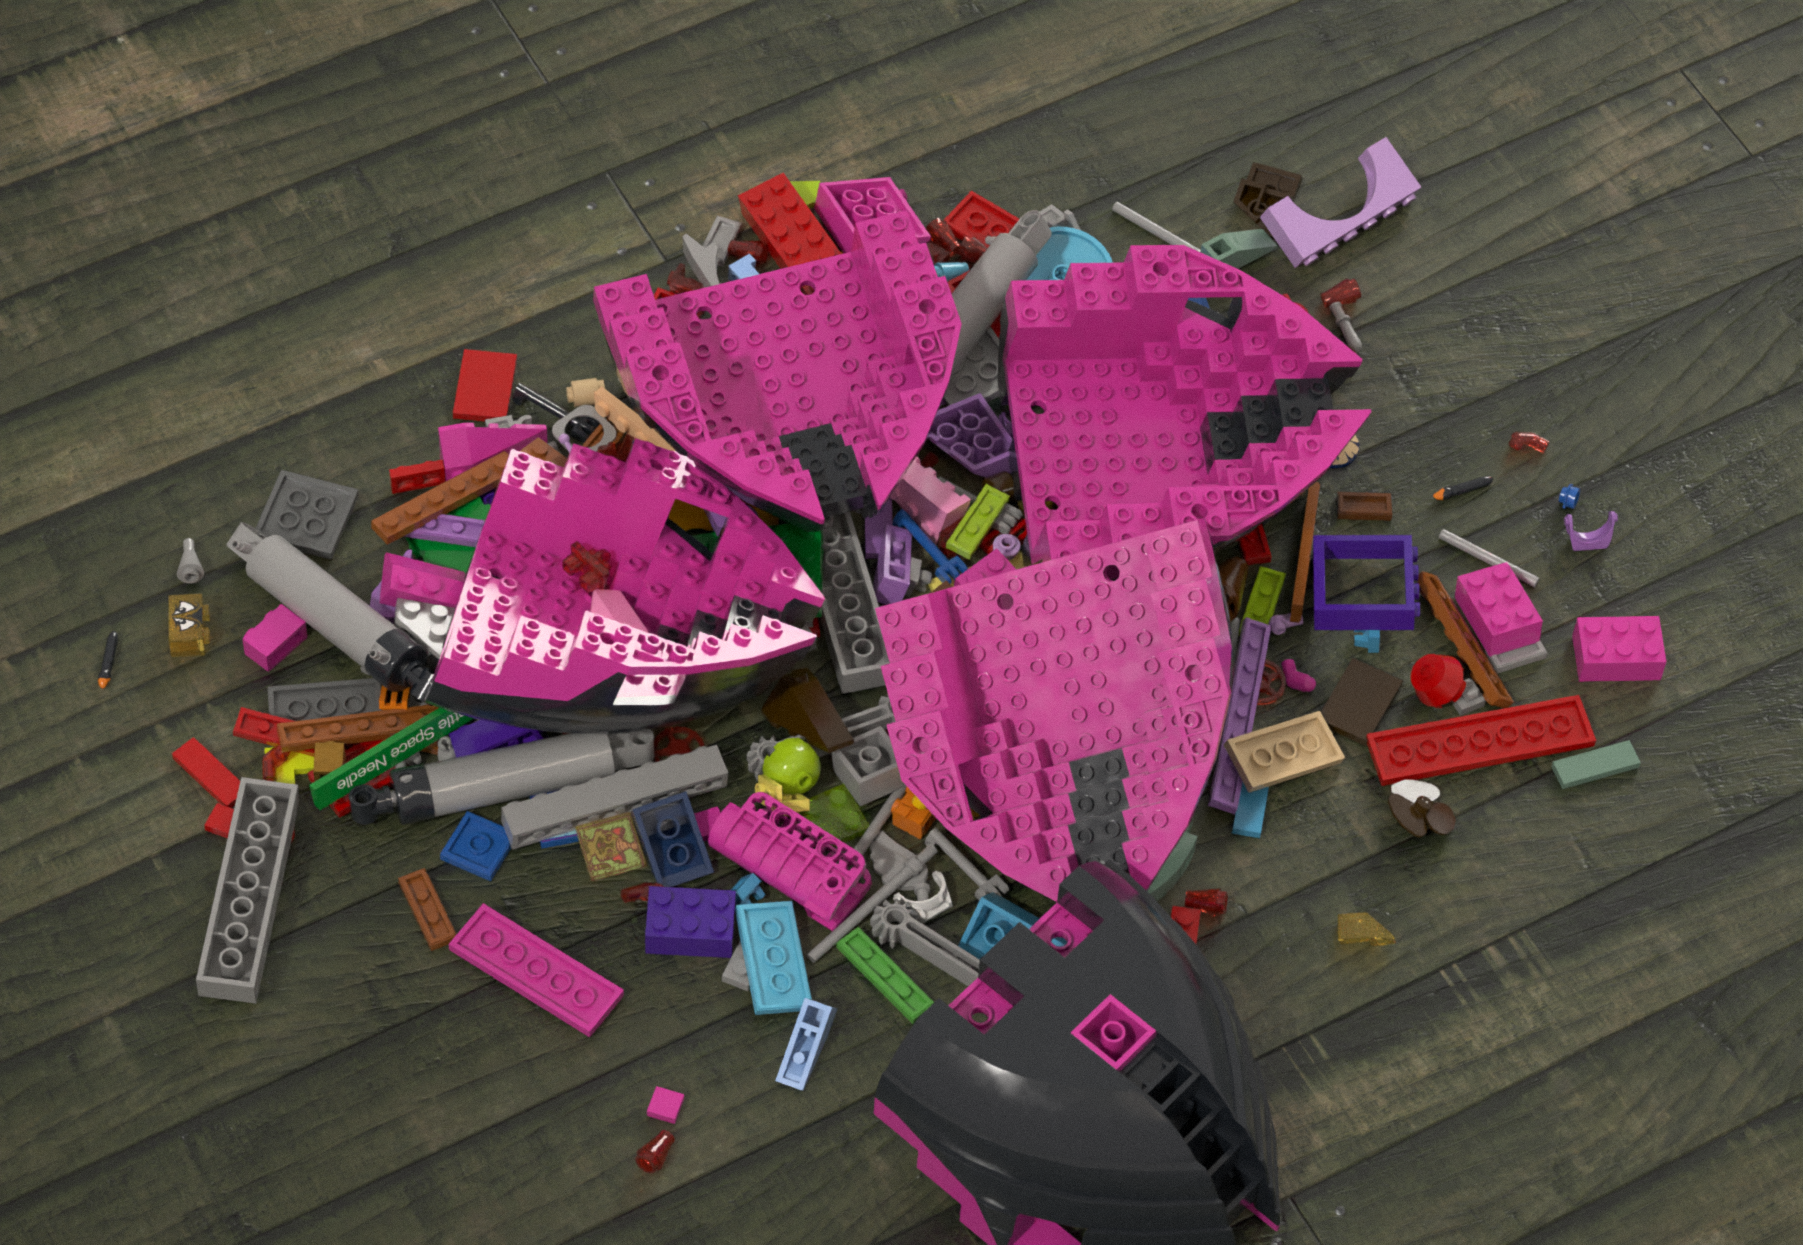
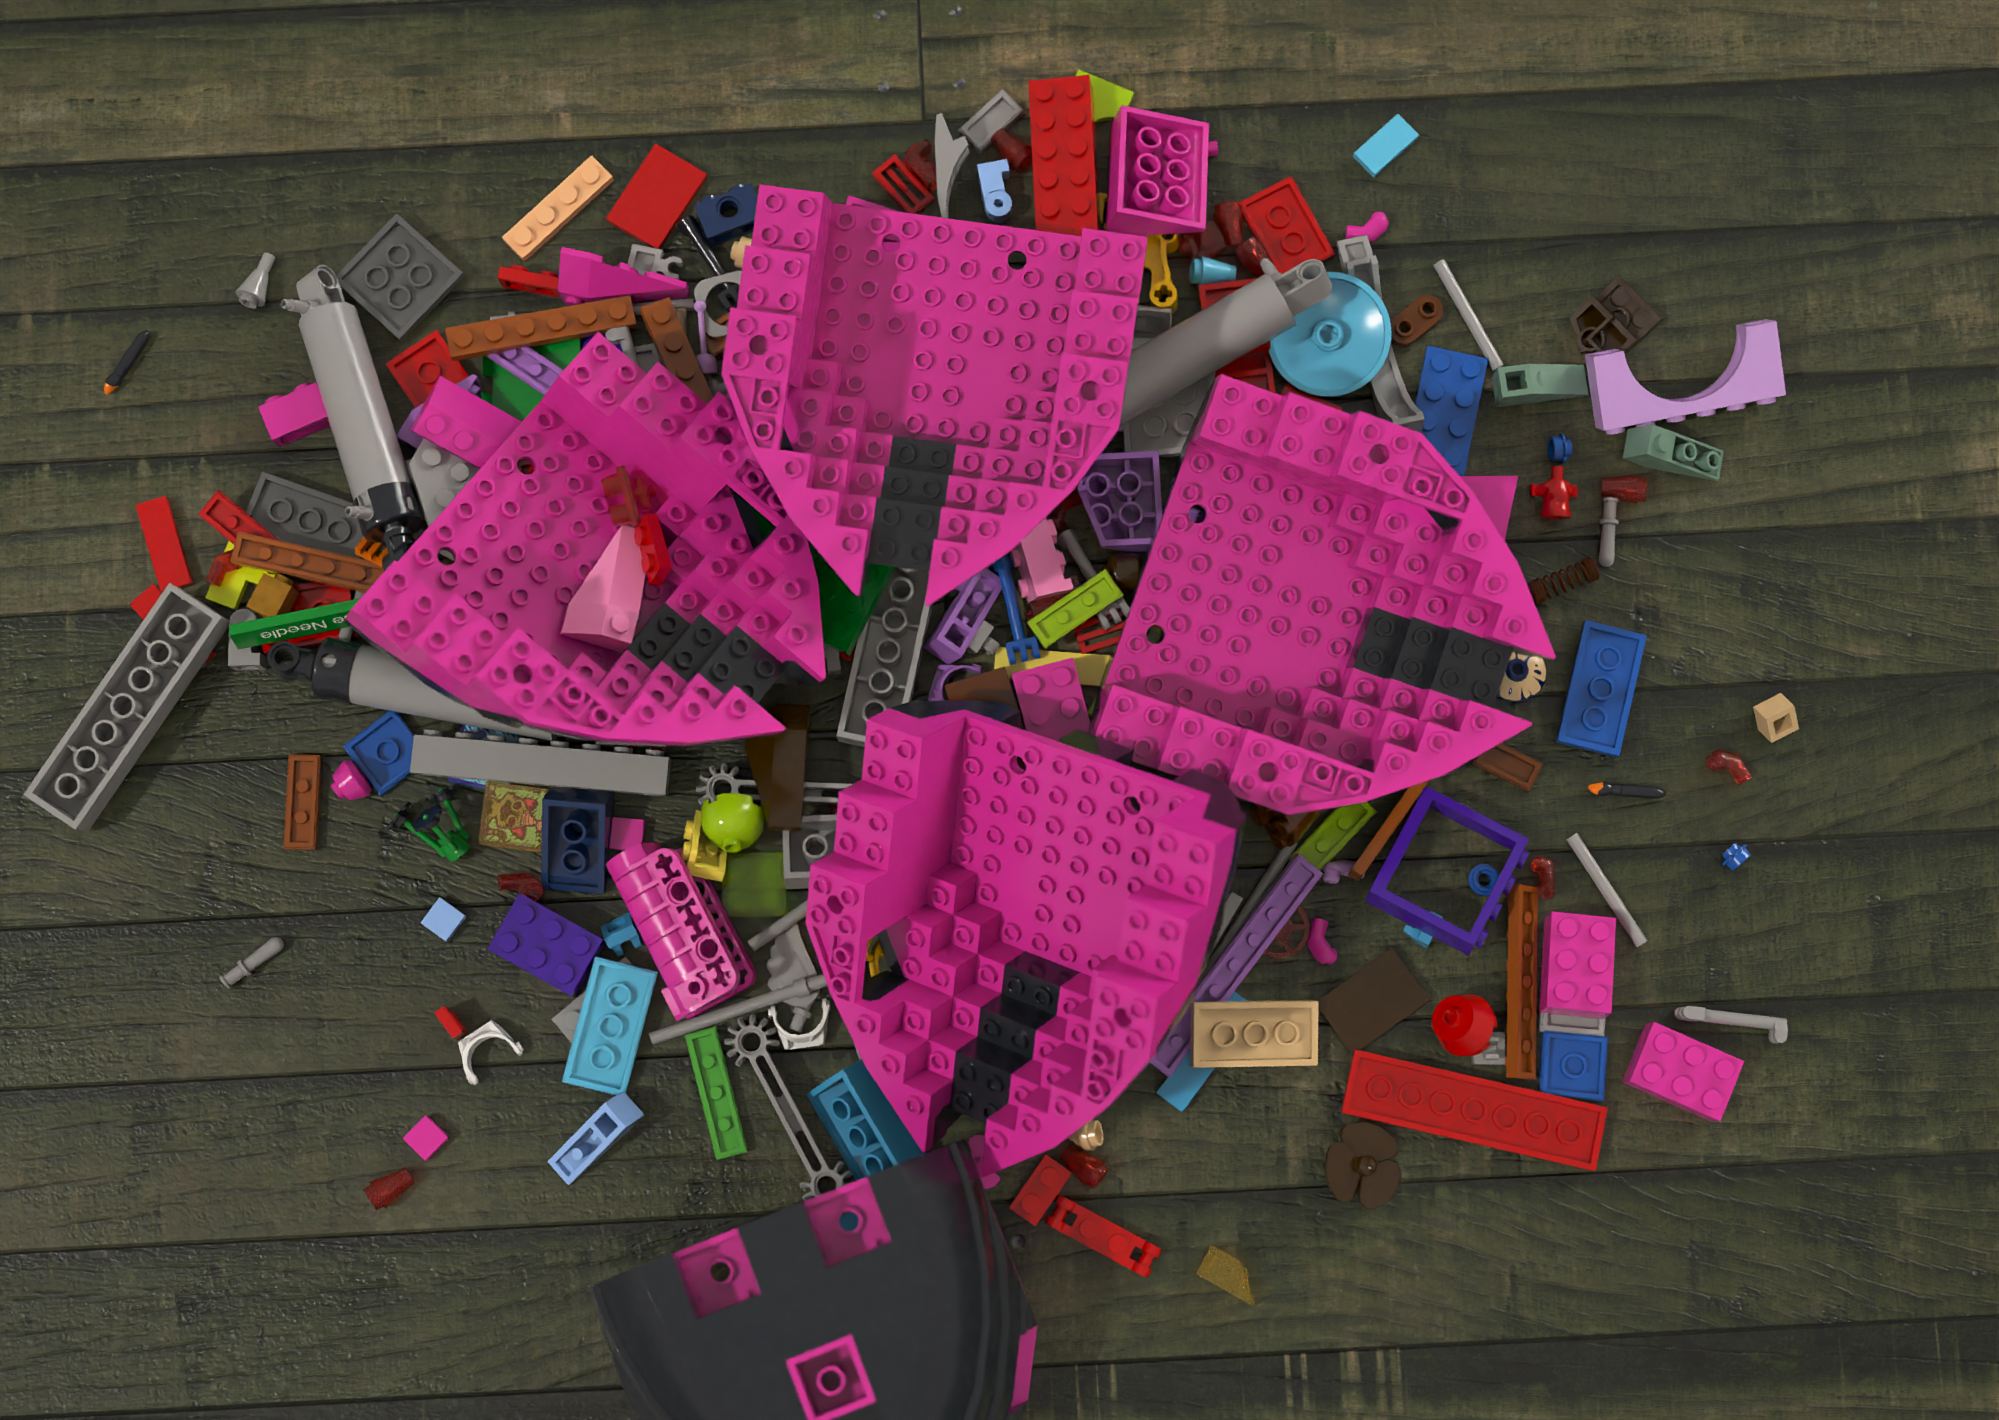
camera: 30 degrees right, 25 degrees up
clear yellow brick [168,594,210,657] -> none
dark pink plate [449,903,624,1037] -> none
lavender plate [993,534,1020,560] -> none
sand green tile [1551,740,1641,789] -> none
medium lavender helmet [1564,511,1618,551] -> none
none -> light grey piece [219,937,284,989]
none -> light grey leg [228,609,267,671]
none -> dark pink cone [330,760,372,801]
none -> red tile [386,330,469,408]
none -> plant [386,783,471,862]
none -> light blue tile [421,897,467,942]
none -> red tile [434,1006,468,1040]
none -> white helmet [458,1020,524,1085]
none -> light nougat plate [502,155,614,262]
none -> red plate [634,514,672,585]
none -> dark blue brick [694,183,758,248]
none -> red plate [1044,1194,1162,1279]
none -> tan plate [1069,1119,1103,1151]
none -> dark pink arm [1345,211,1389,243]
none -> medium azure tile [1353,114,1419,178]
none -> reddish brown plate [1390,295,1443,347]
none -> blue plate [1468,864,1500,896]
none -> clear red arm [1531,855,1555,900]
none -> blue tile [1538,1031,1608,1101]
none -> blue plate [1547,433,1572,464]
none -> blue plate [1555,620,1647,758]
none -> sand green slope [1623,424,1724,481]
none -> light grey hinge [1673,1006,1788,1044]
none -> tan plate [1753,693,1799,743]

